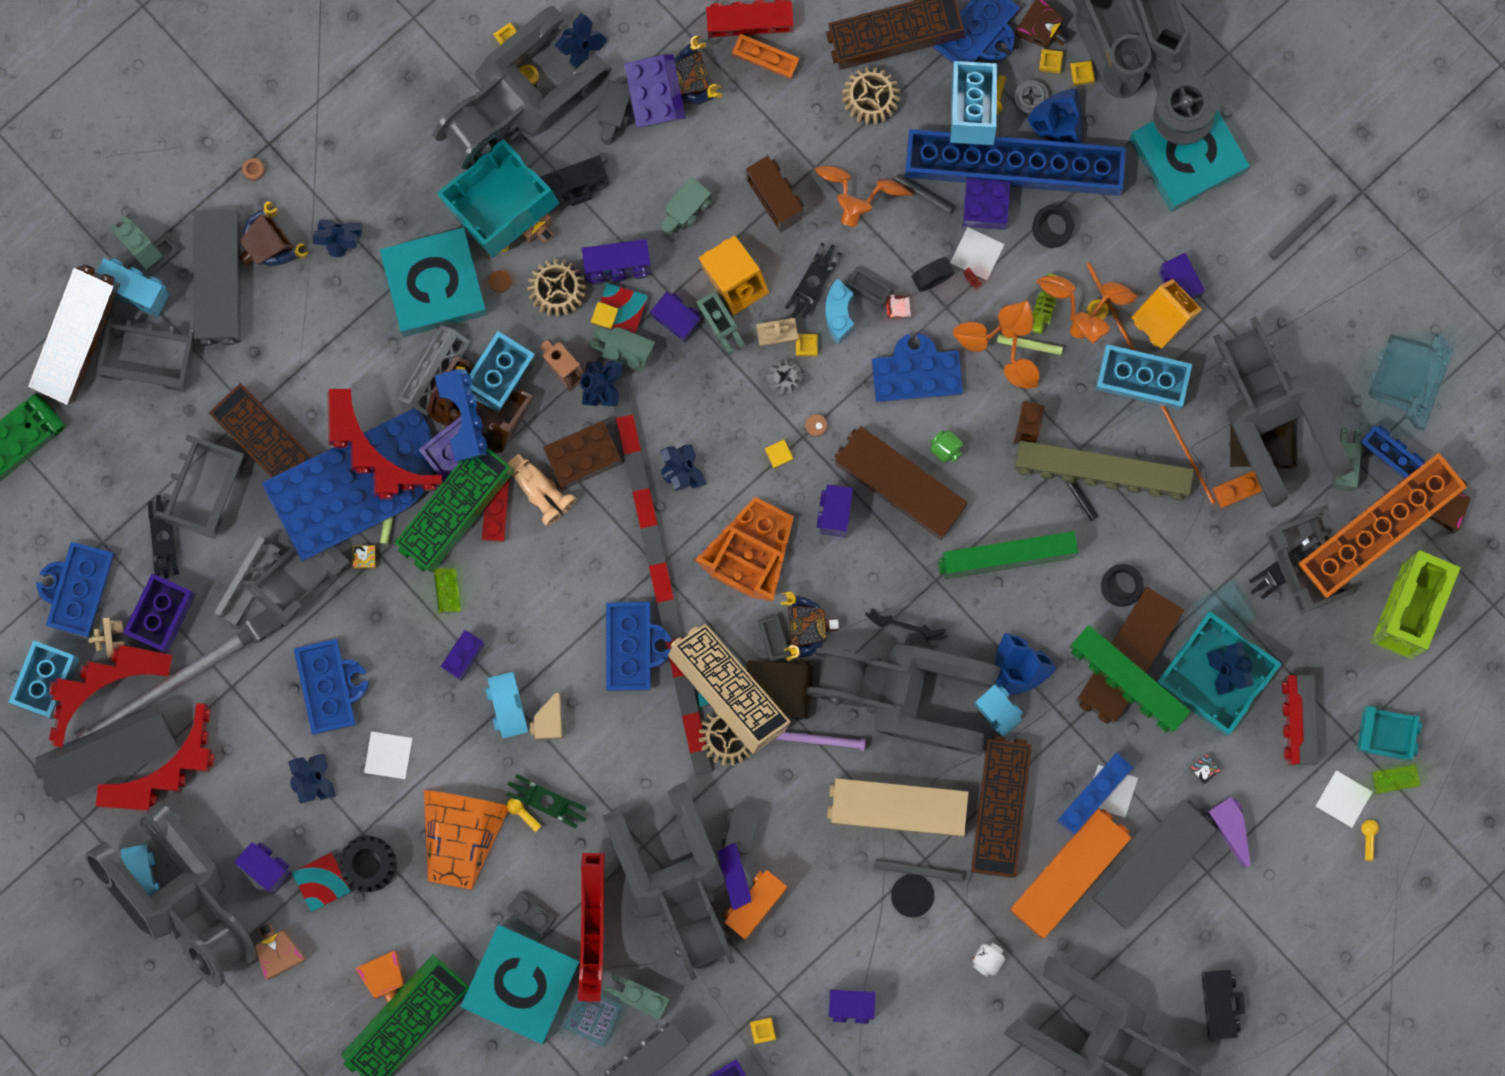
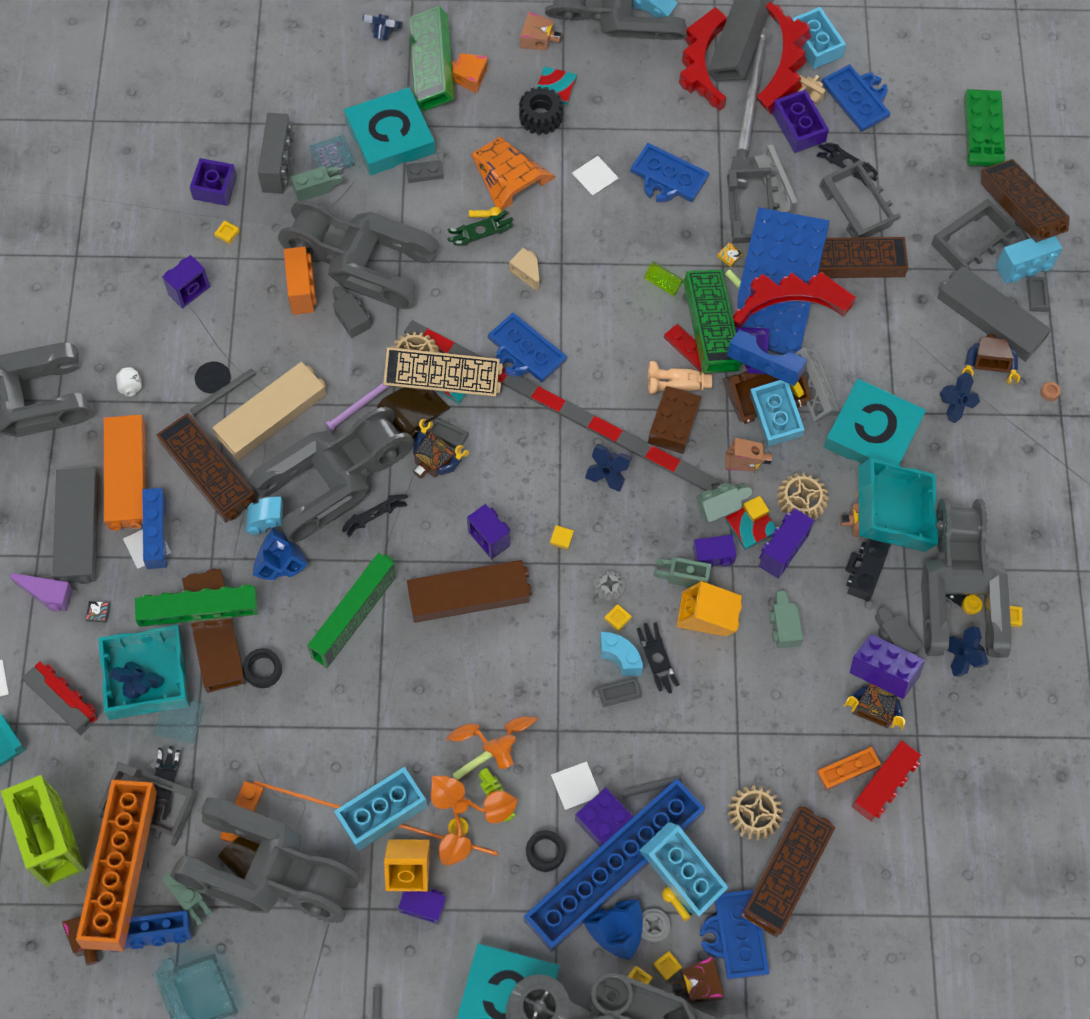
camera: 130 degrees right, 15 degrees down
sand green hinge [110,215,163,270] -> none
dark purple brick [234,842,291,893] -> none
dark blue plant [288,754,336,804] -> none
dark purple brick [440,630,485,681] -> none
medium azure brick [485,672,528,739] -> none
clear orange tile [489,270,511,293] -> none
red arch [578,853,605,1002] -> none
dark blue plant [580,362,622,407] -> none
orange wedge [695,497,794,601] -> none
dark purple piece [717,843,752,910] -> none
reddish brown brick [746,155,804,233] -> none
tan hips [756,318,798,347] -> none
nougat tile [805,414,827,437] -> none
orange plant [813,166,913,227] -> none
blue plate [872,333,963,403] -> none
clear red tile [886,295,911,319] -> none
black tyre [911,257,955,292] -> none
bright green head [930,430,963,463] -> none
clear red tile [963,267,982,291] -> none
reddish brown torso [1014,401,1045,443] -> none
olive brick [1014,441,1194,501] -> none
black bar [1065,482,1099,521] -> none

